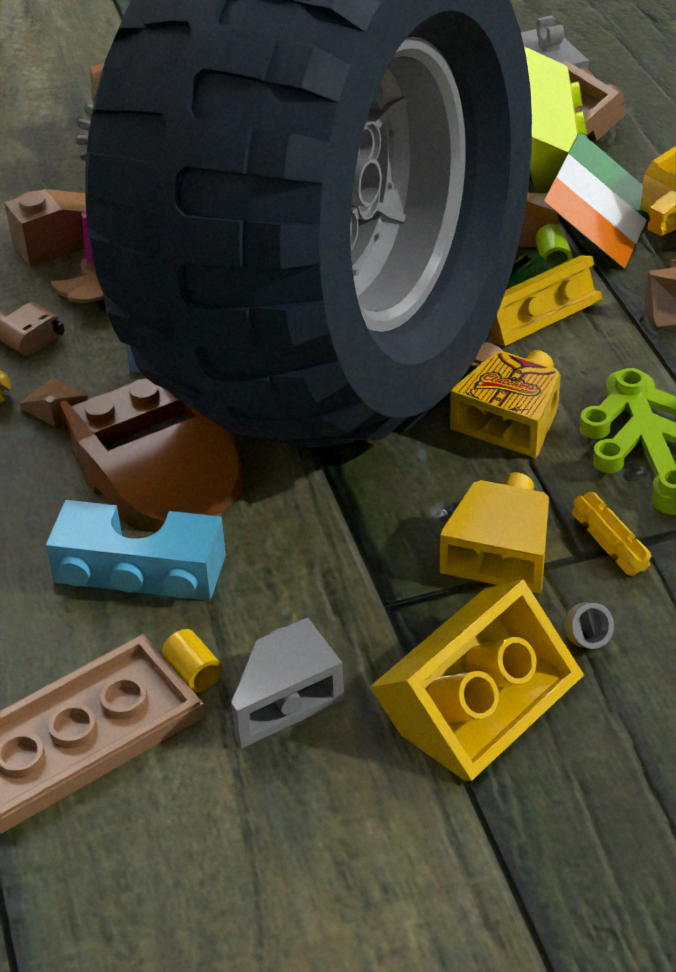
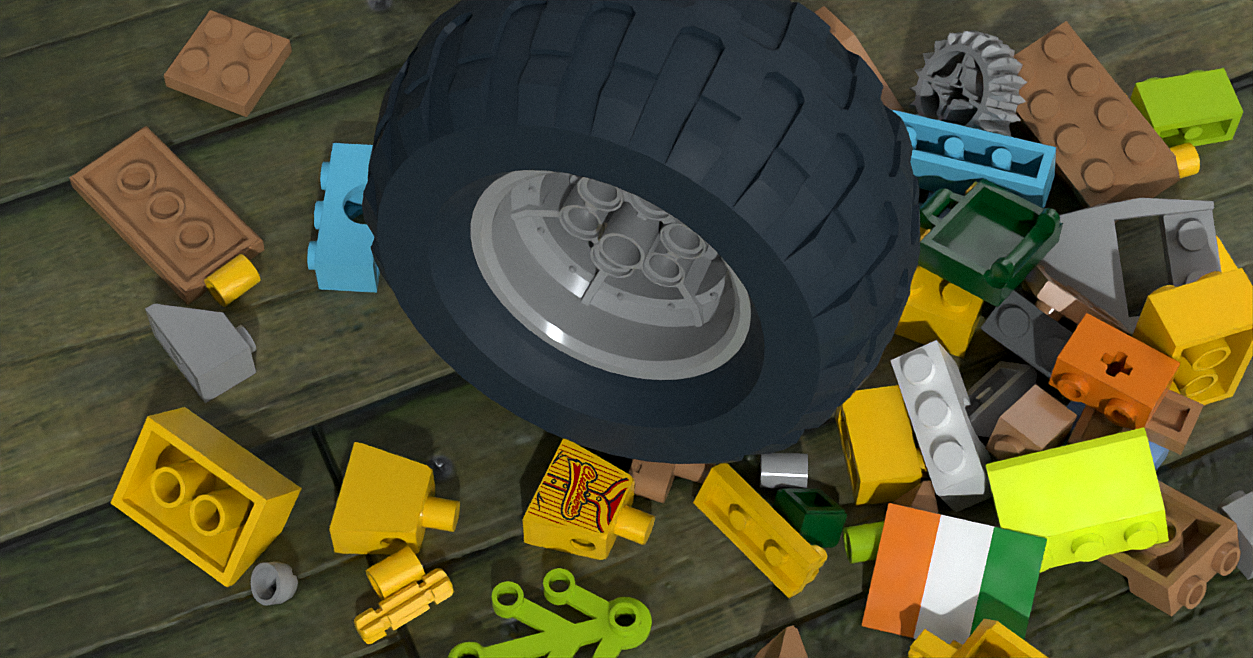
camera: 80 degrees right, 15 degrees up
none -> yellow hinge [366,546,425,600]

